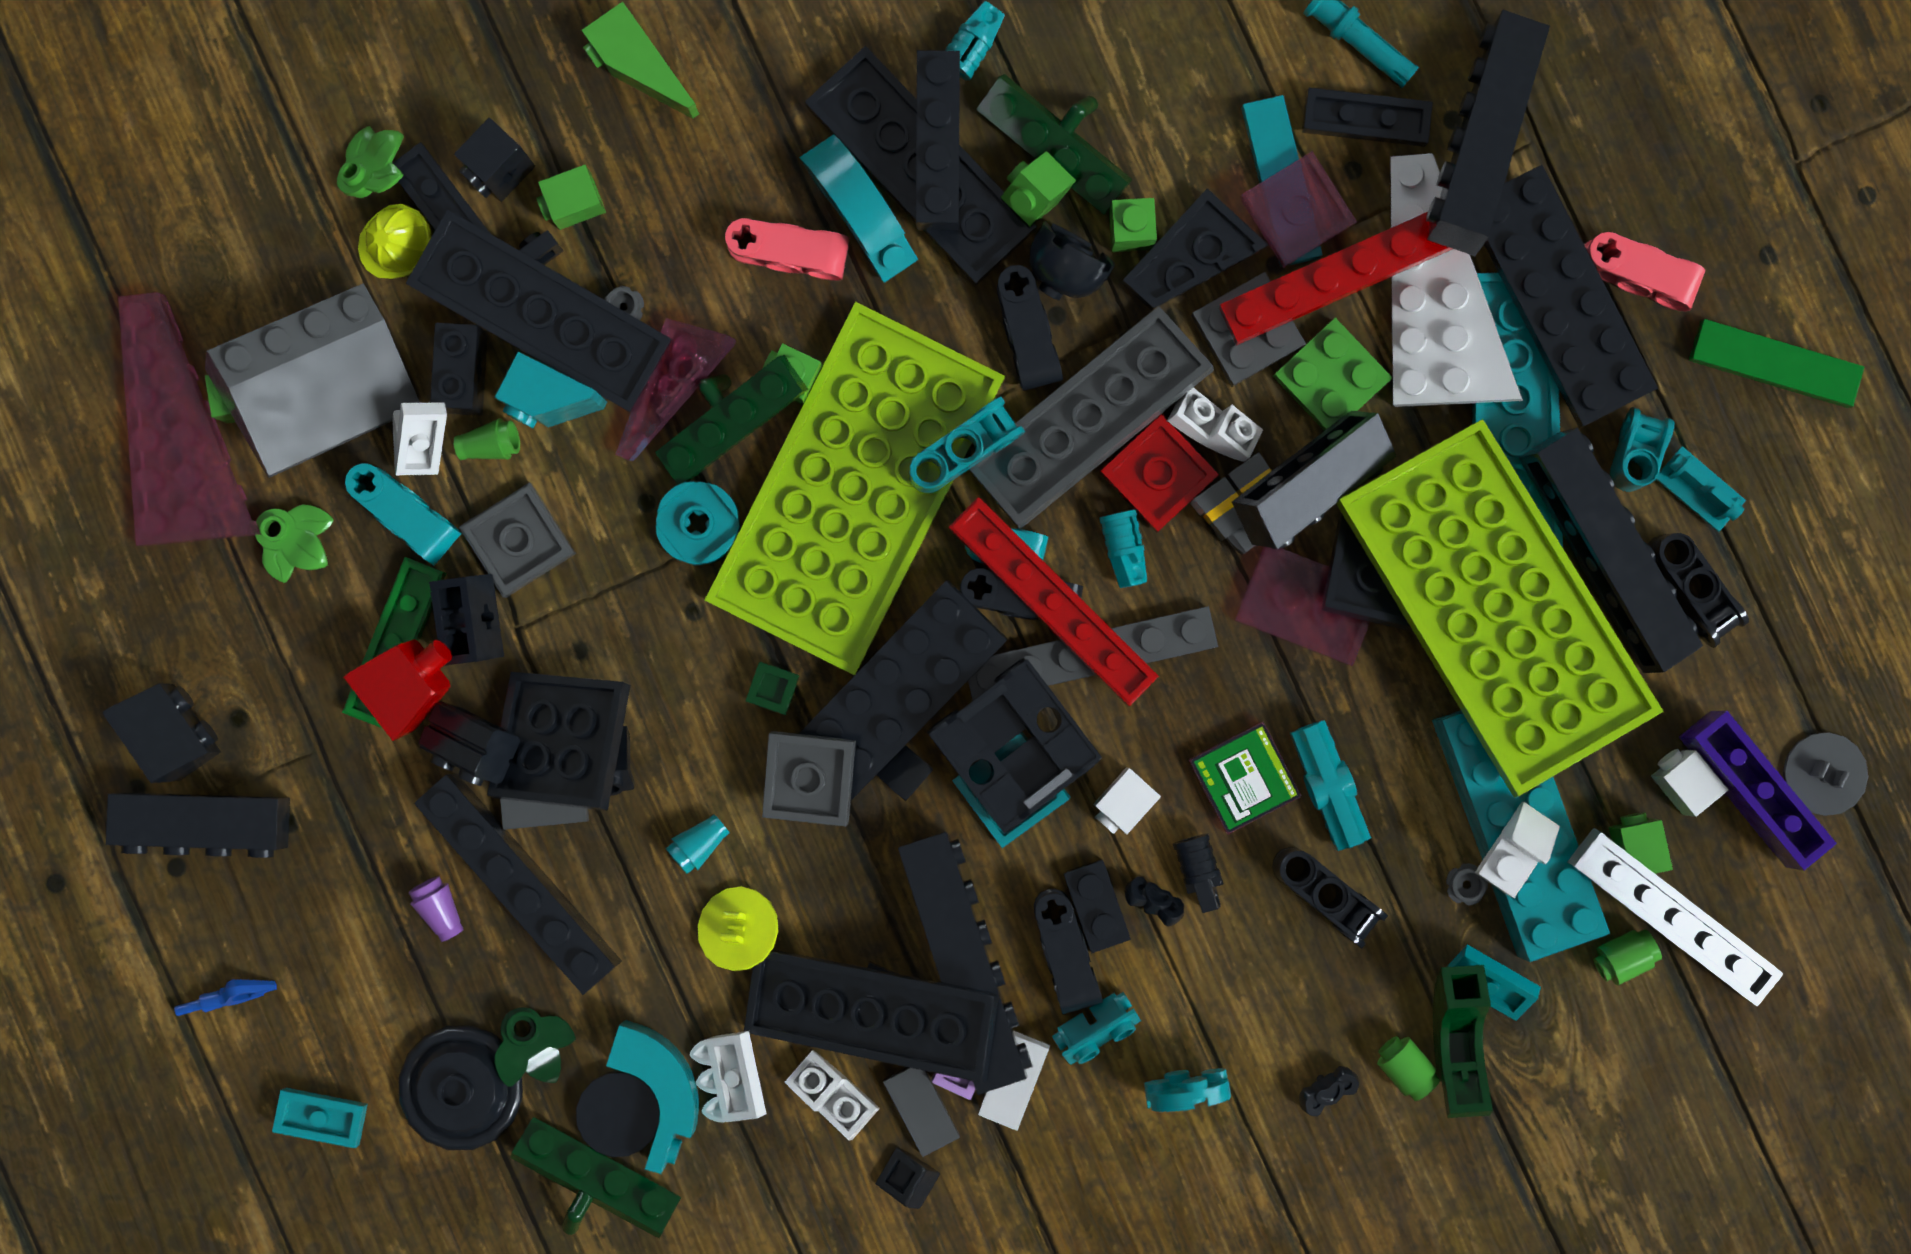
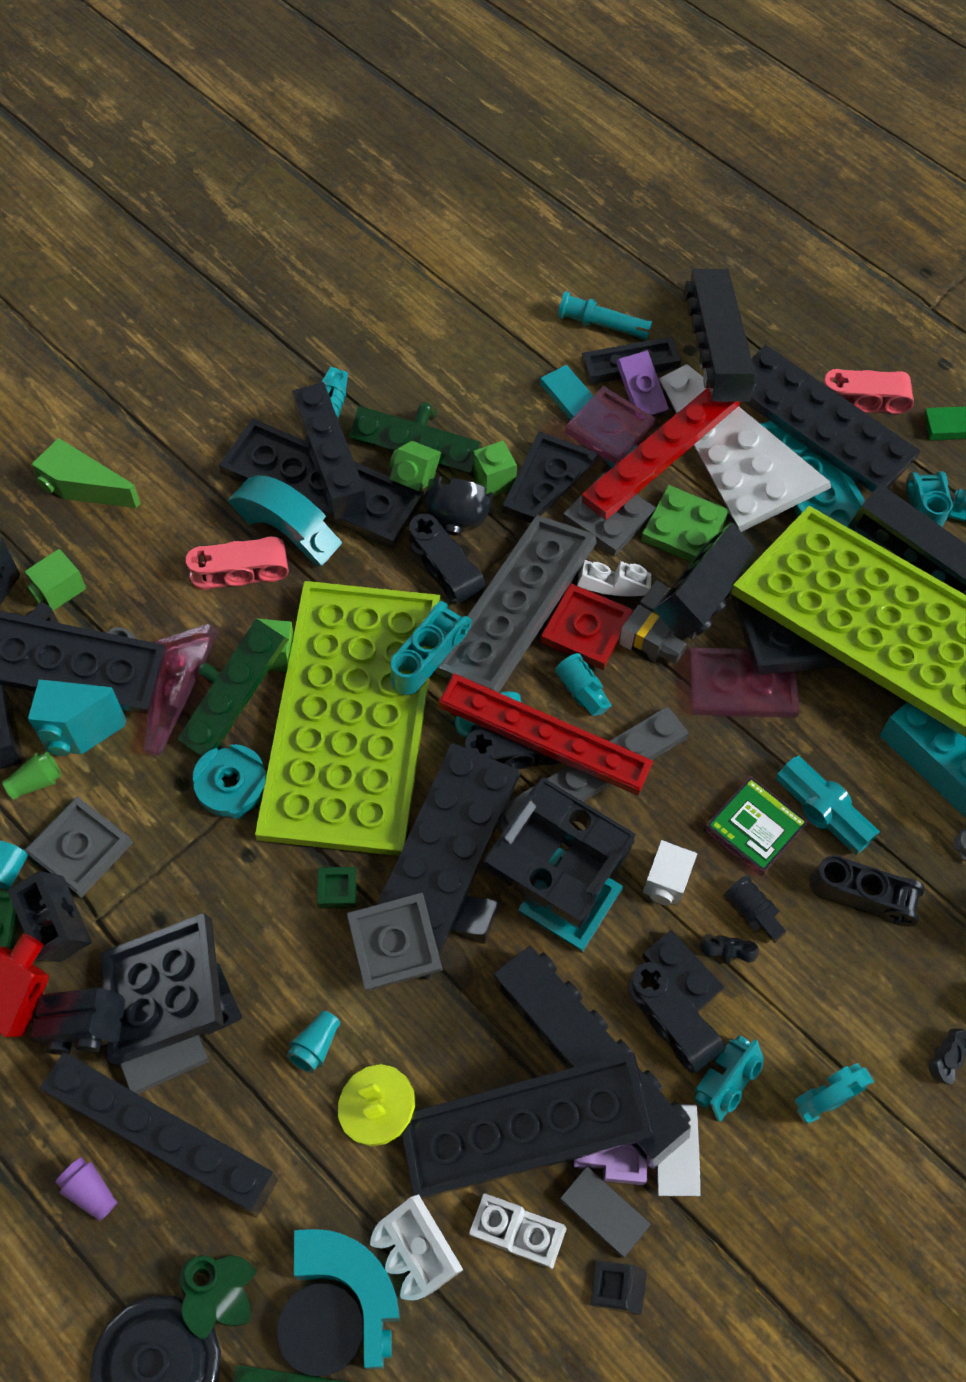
camera: 20 degrees left, 25 degrees down
none -> medium lavender plate [616,350,669,421]

